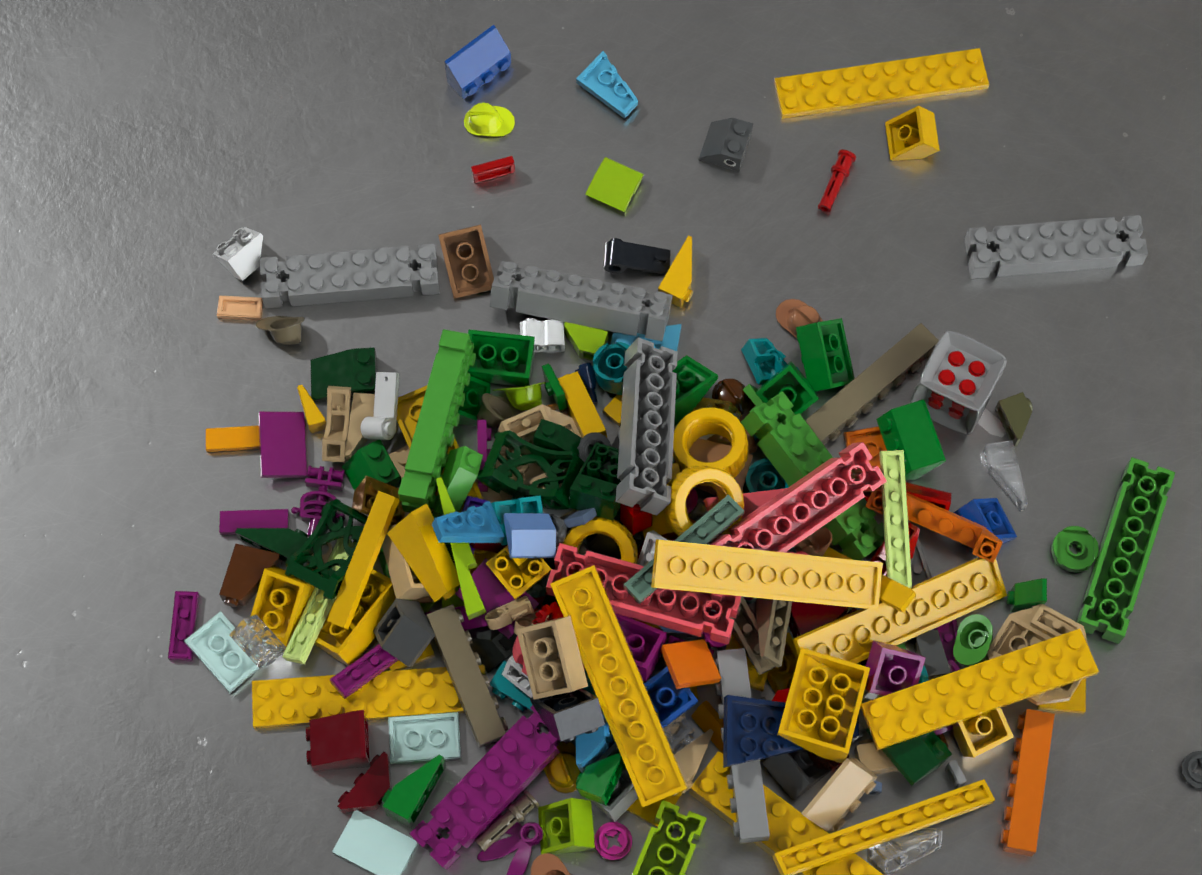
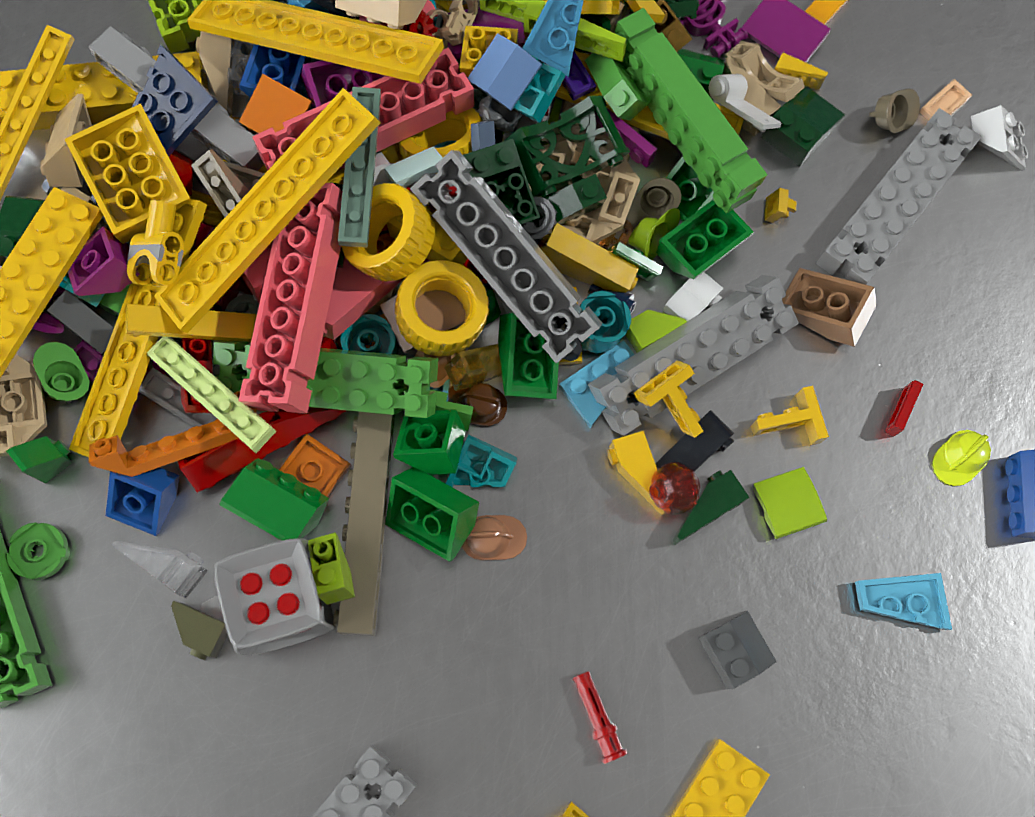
camera: 130 degrees right, 5 degrees up
none -> yellow connector [127,200,184,285]
none -> lime slope [308,533,355,605]
none -> light aqua tile [384,146,443,187]
none -> yellow bracket [634,361,703,438]
none -> clear red plant [649,462,700,515]
none -> dark green slope [673,470,750,545]
none -> yellow bracket [750,385,829,445]
none -> yellow tile [764,188,797,223]

